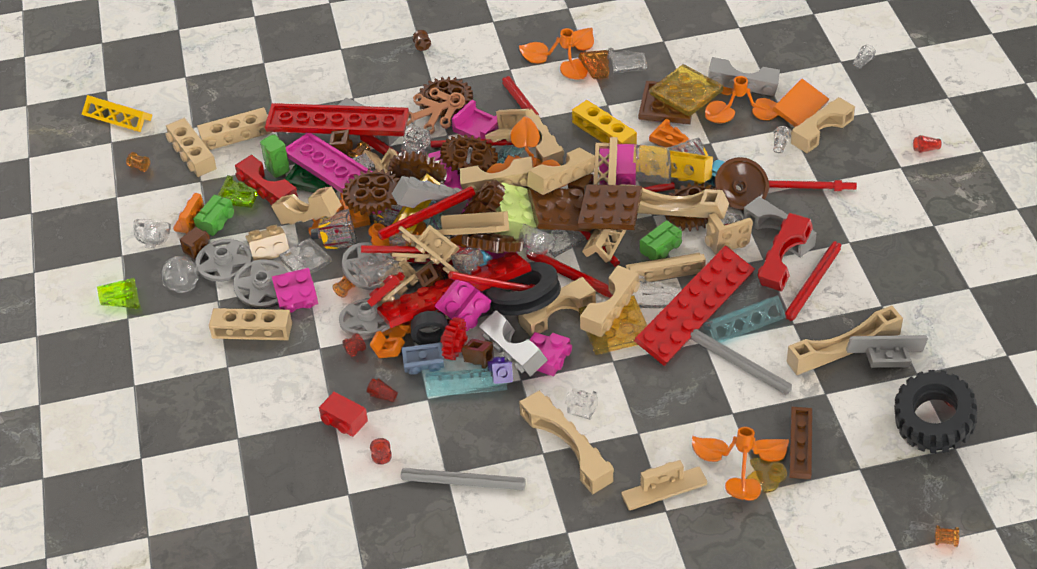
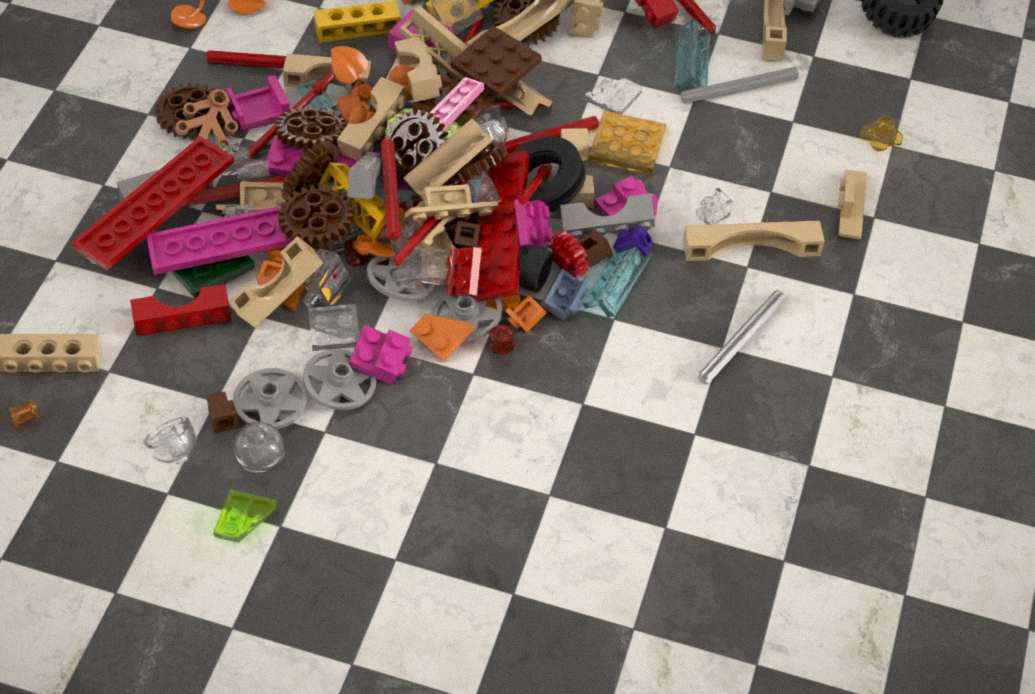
camera: 65 degrees left, 5 degrees up
orange bracket [173,193,204,234] -> none
bright green brick [194,194,234,236] -> none
tan brick [197,107,272,150] -> none
tan brick [209,308,292,340] -> none
clear neon green wing [218,175,257,208] -> none
tan bracket [245,225,291,261] -> none
bright green brick [260,134,290,178] -> none
red brick [319,392,368,437] -> none
reddish brown brick [329,130,353,156] -> none
clear orange bush [333,274,356,298] -> none
clear orange bush [348,141,371,163] -> none
clear red cone [366,378,398,403] -> none
clear red wheel [370,438,392,465] -> none
reddish brown wheel [412,30,431,51] -> none
tan bracket [485,109,531,142] -> none
tan arch [580,265,640,337] -> none
tan fence [626,253,706,283] -> none
red plate [634,245,755,366] -> none
bright green brick [640,220,682,260] -> none
orange plant [692,427,789,500] -> none
reddish brown plate [789,407,812,479] -> none
clear orange bush [934,525,959,547] -> none
none -> orange wing [409,314,475,362]
none -> bright pink tile [430,77,484,131]

